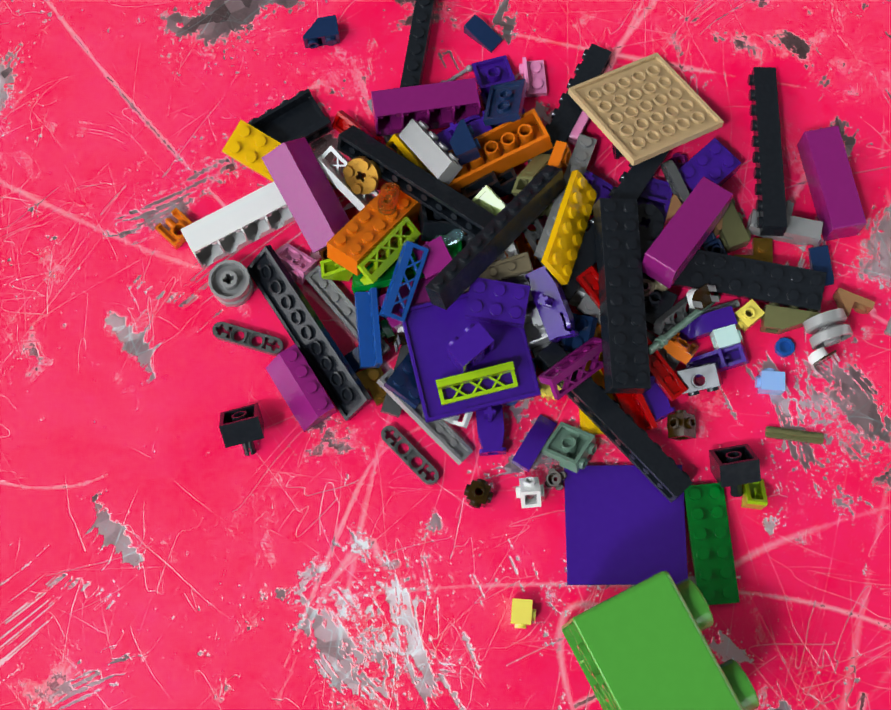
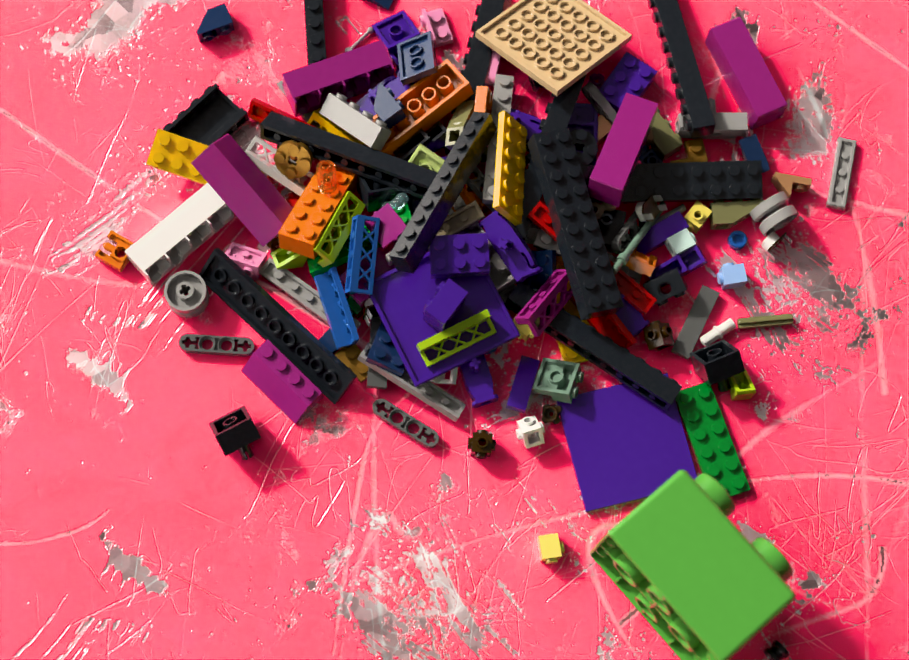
camera: 25 degrees left, 0 degrees up
none -> dark grey tile [671,285,720,360]
none -> white axle [700,318,736,347]

